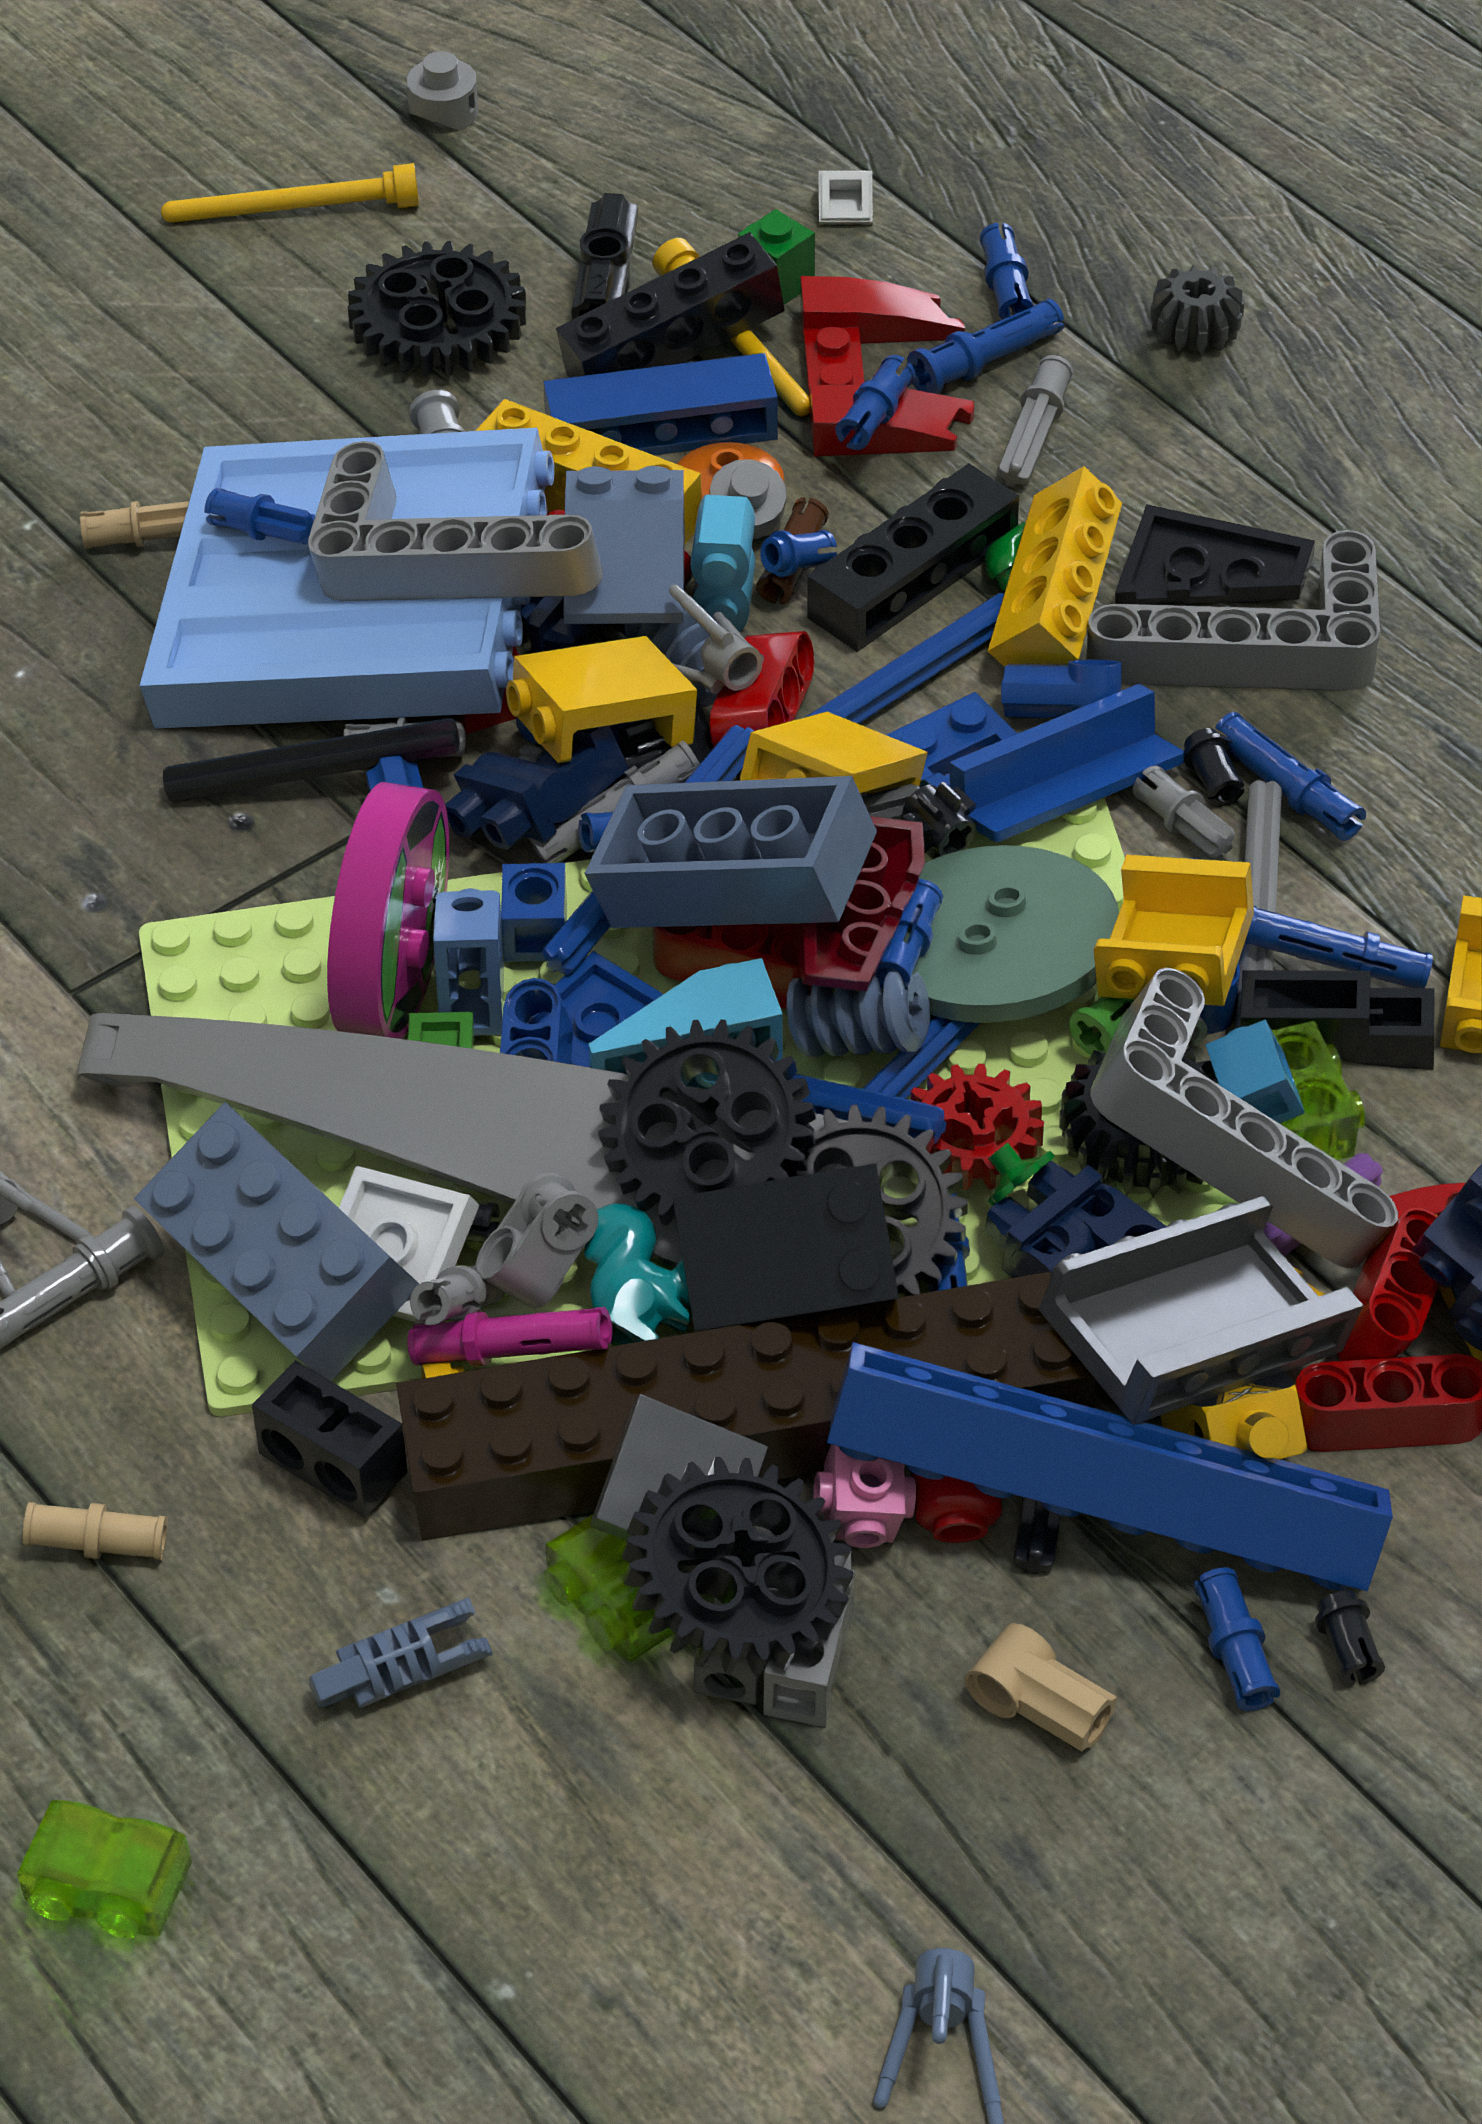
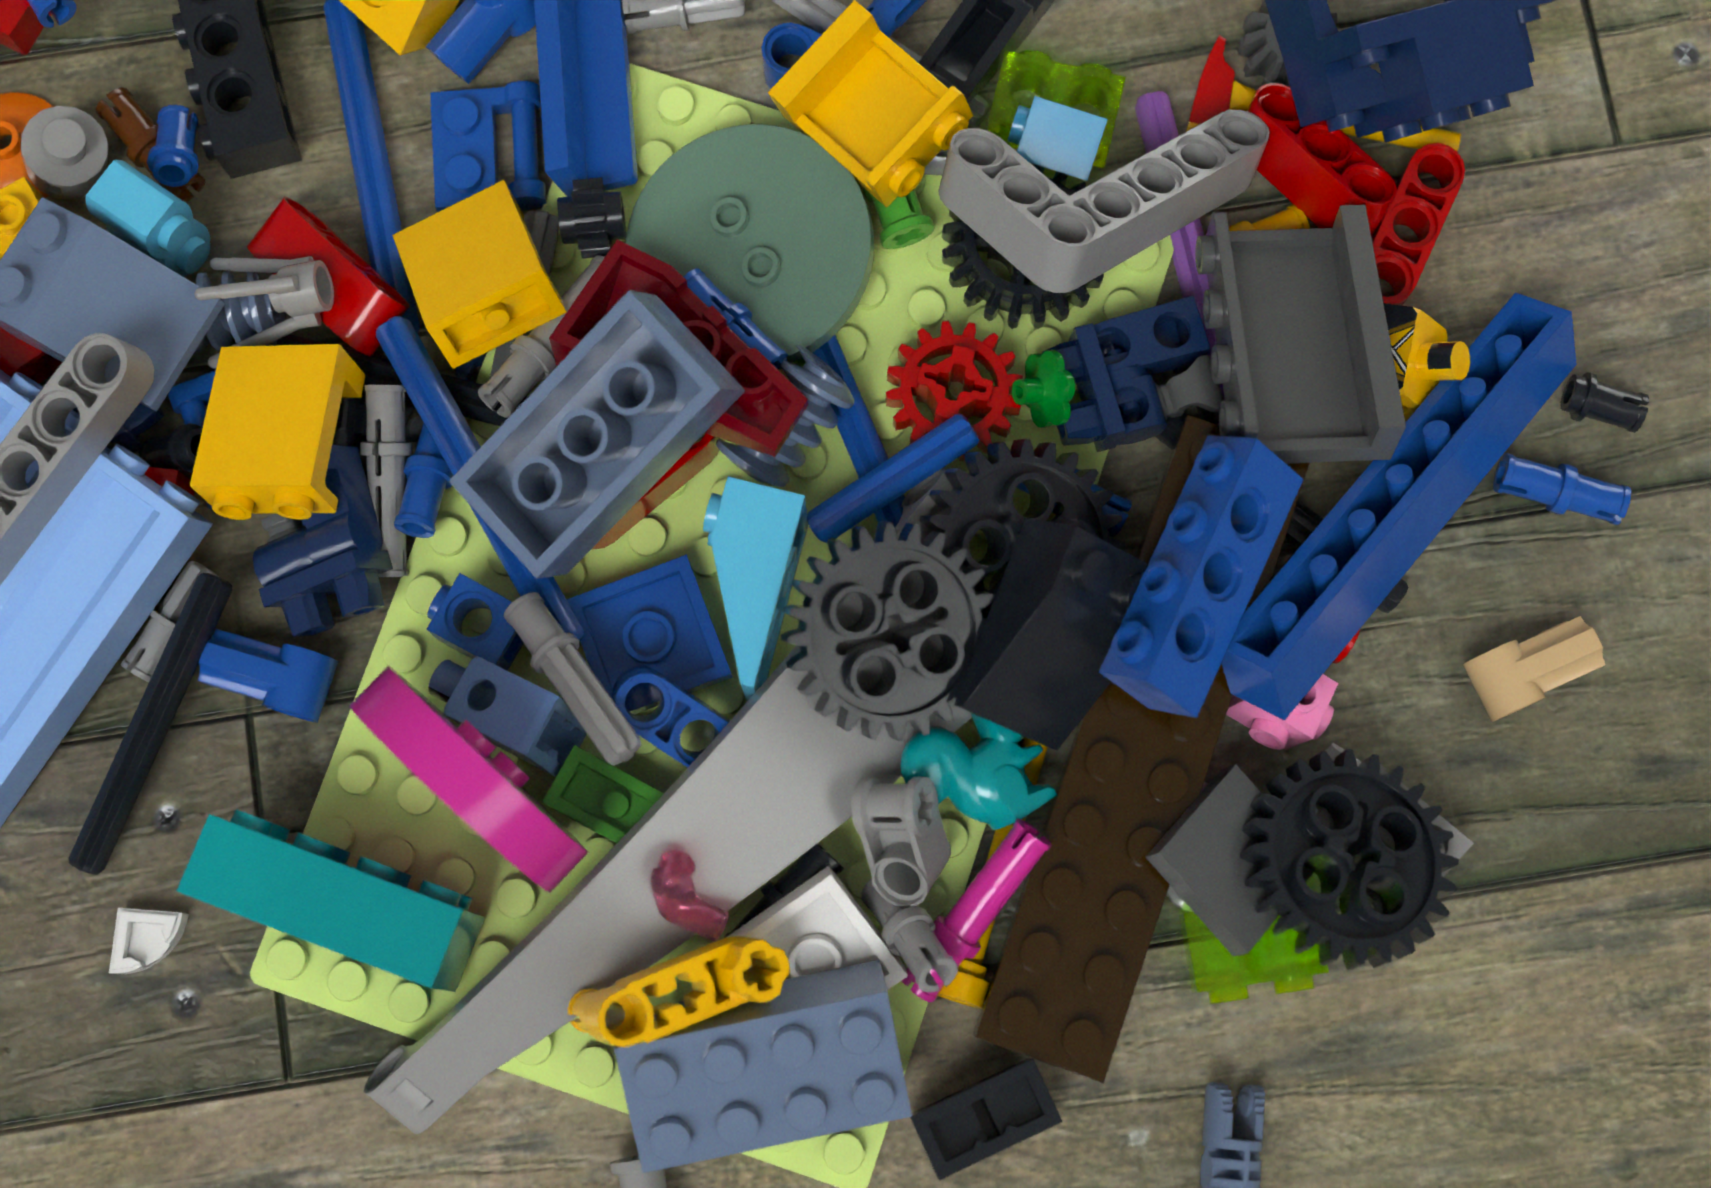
camera: 60 degrees left, 30 degrees up
none -> white tile [109,908,189,974]
none -> teal brick [176,809,485,992]
none -> light grey axle [504,592,641,766]
none -> yellow beam [567,936,790,1047]
none -> clear pink arm [650,850,729,942]
none -> blue brick [1099,436,1303,718]

